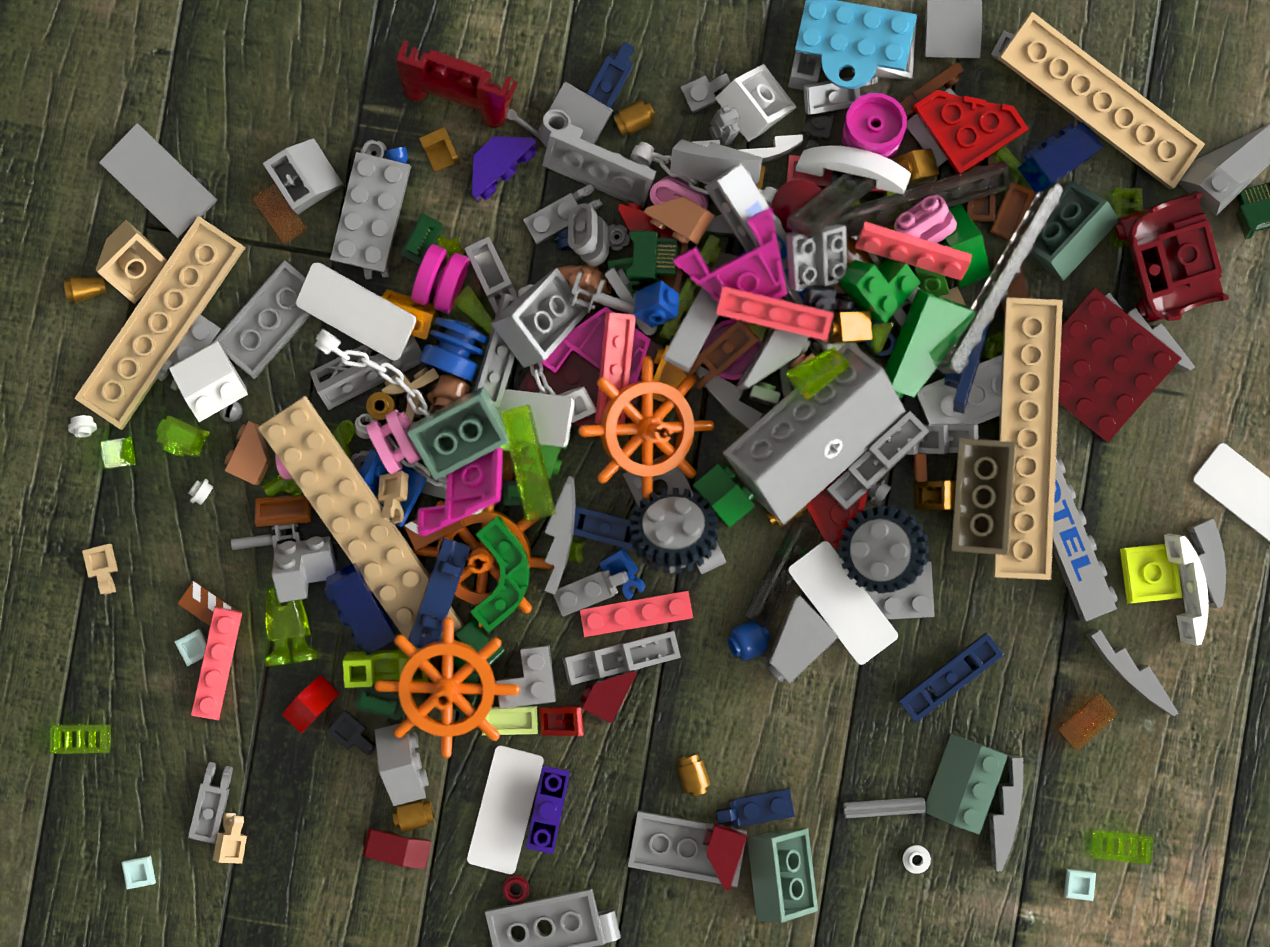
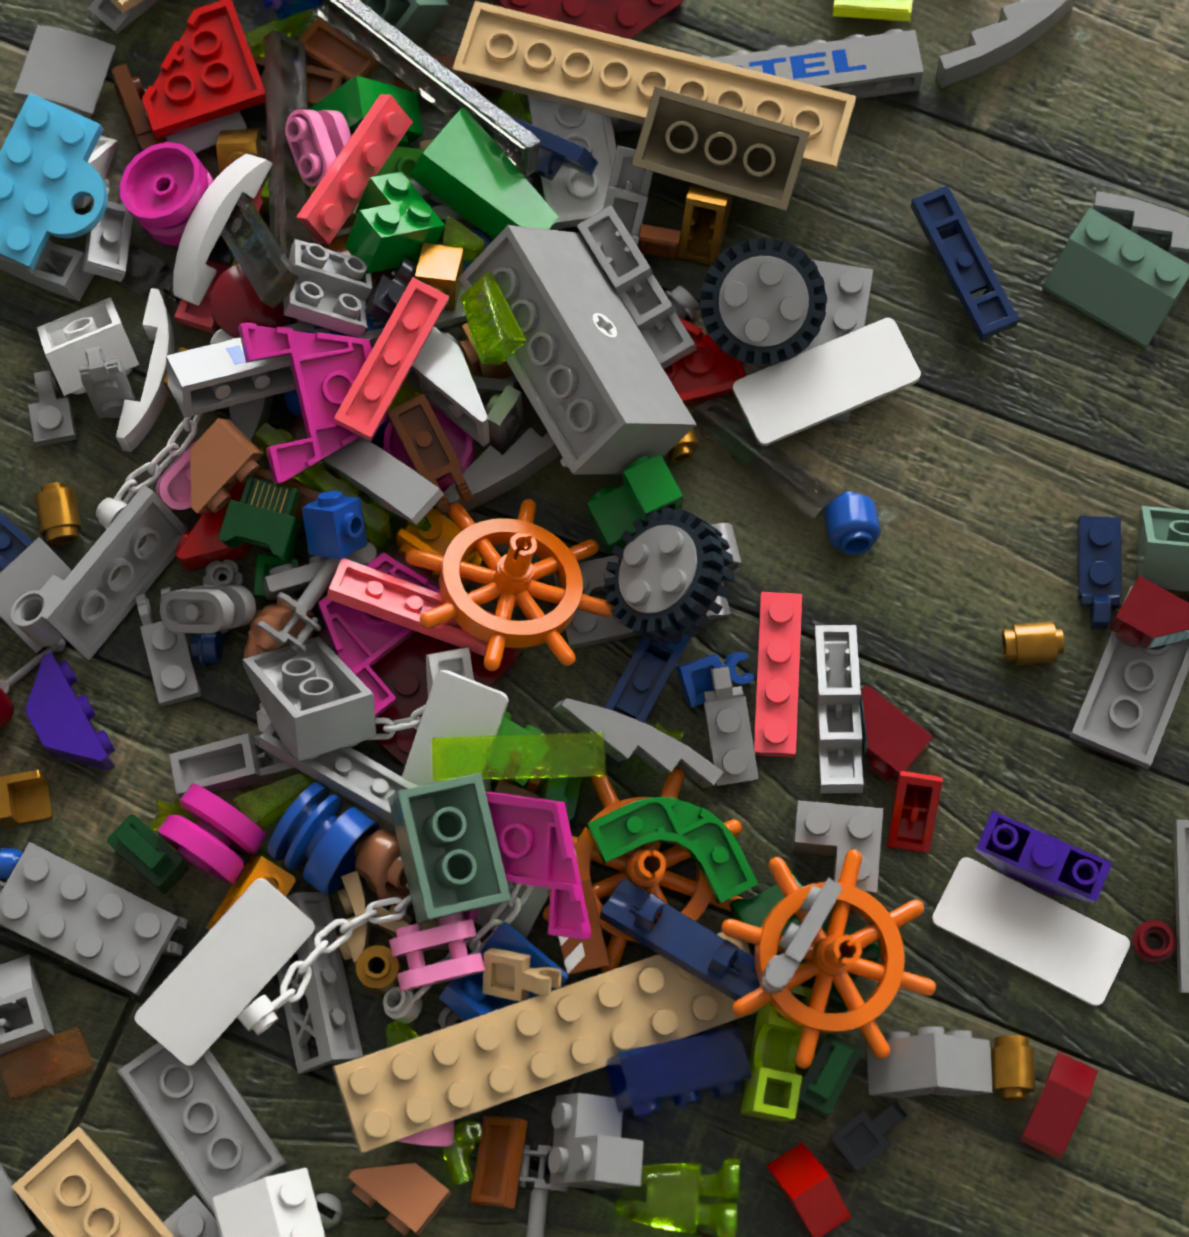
camera: 80 degrees left, 15 degrees down
yellowish green tile [482,705,538,735] -> none
light grey slope [670,139,762,184] -> none
light grey slope [767,594,839,683] -> none
light grey axle [843,797,926,818] -> none
clear orange plate [1057,693,1118,751] -> none
none -> light grey hinge [760,878,842,995]

